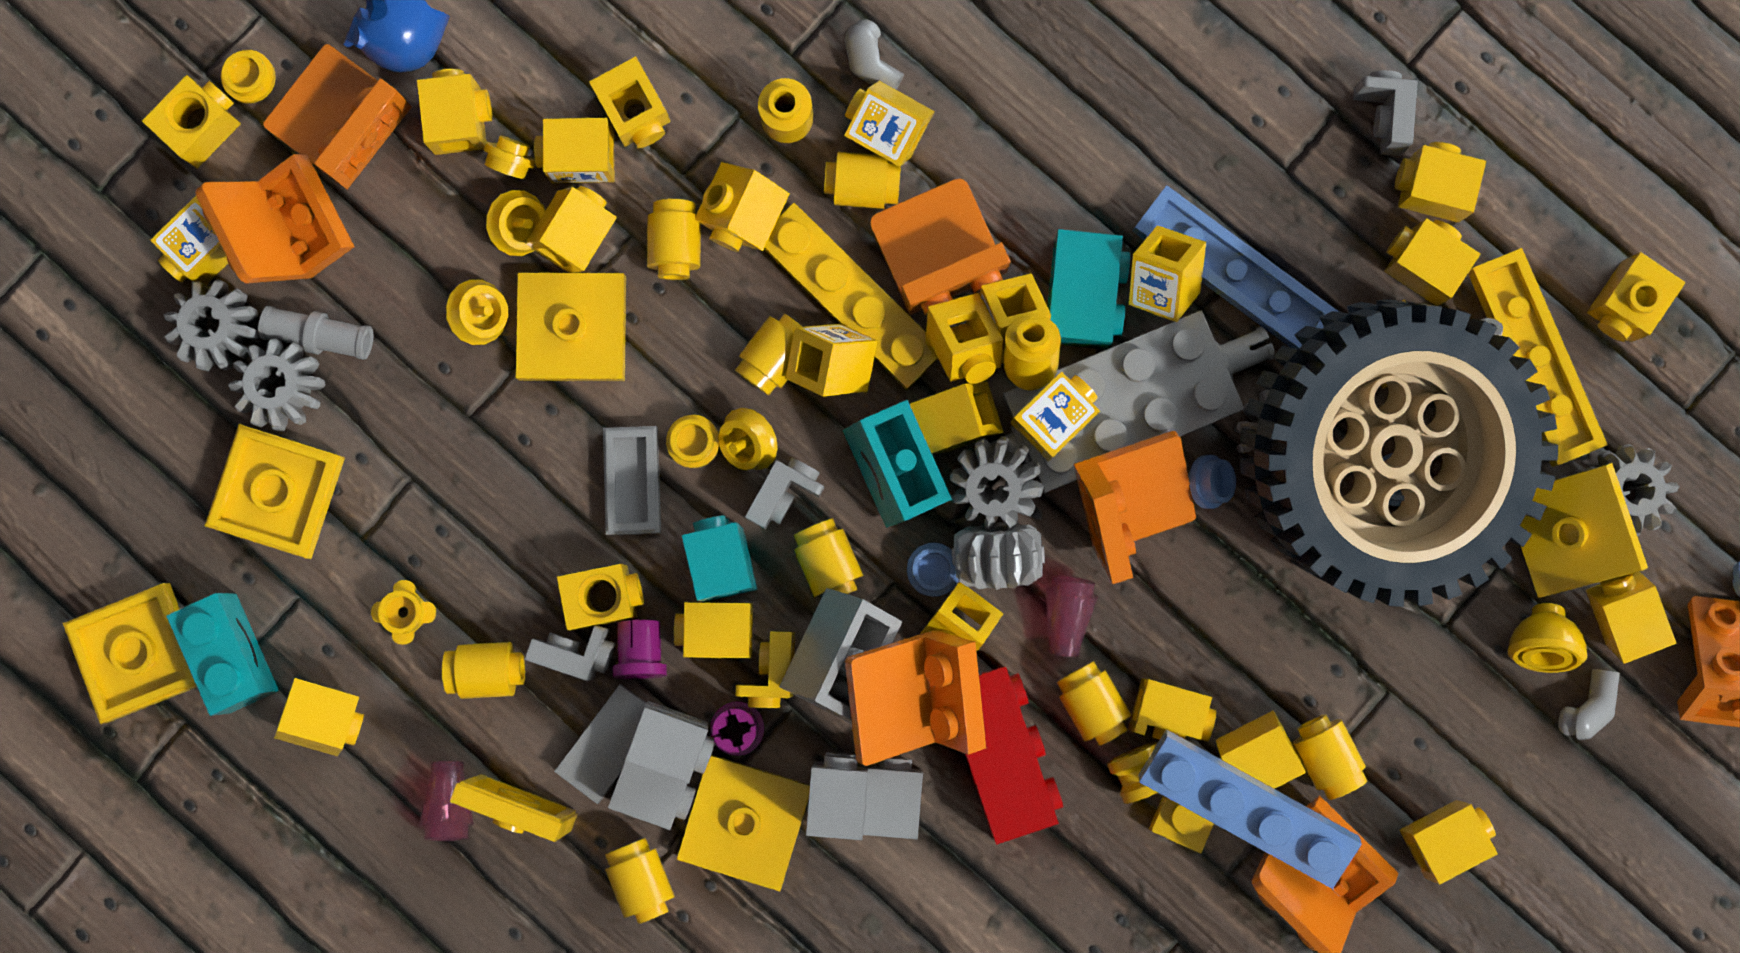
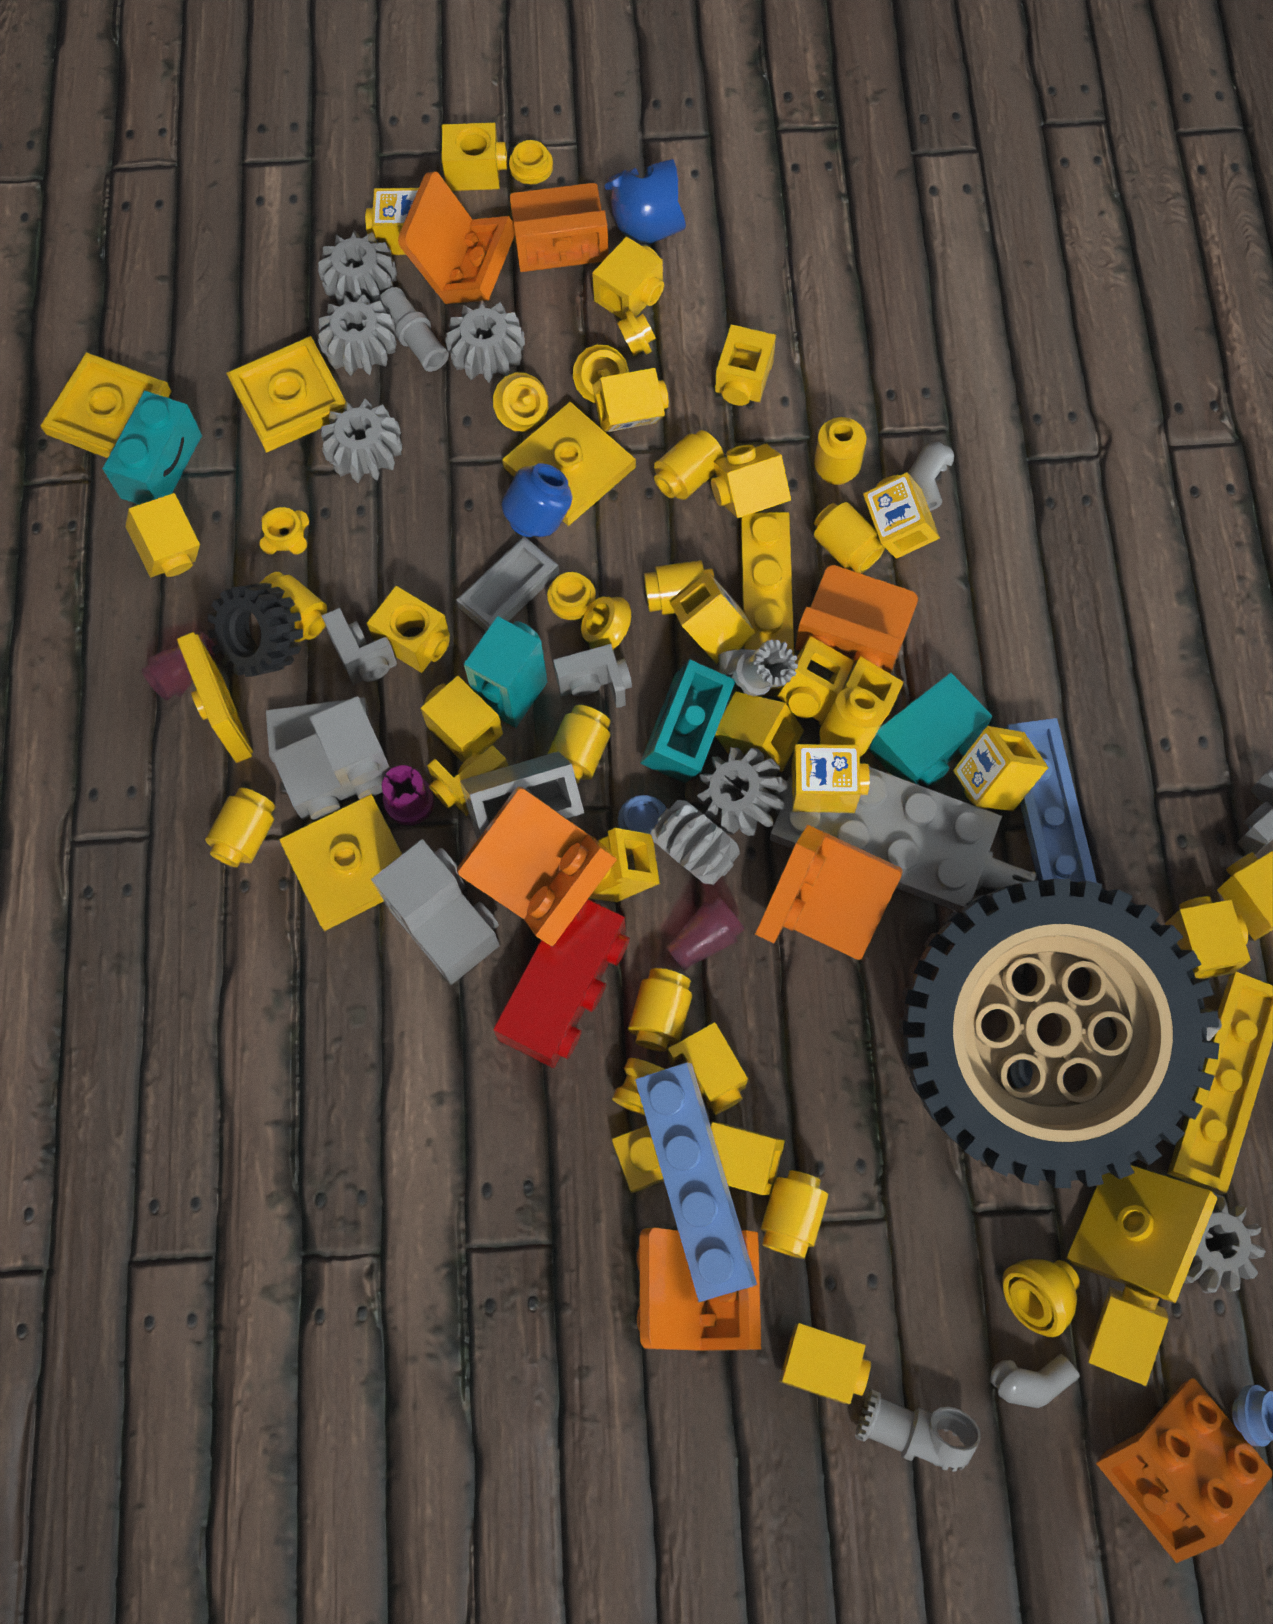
camera: 45 degrees right, 15 degrees down
yellow brick [534,118,615,183] -> none
magenta bush [613,620,667,679] -> none
medium blue plate [1188,455,1236,509] -> none
none -> black tyre [207,583,303,677]
none -> light grey gear [321,398,402,483]
none -> light grey gear [445,300,525,383]
none -> blue head [501,463,573,537]
none -> light grey connector [718,639,798,696]
none -> light grey connector [855,1389,981,1472]

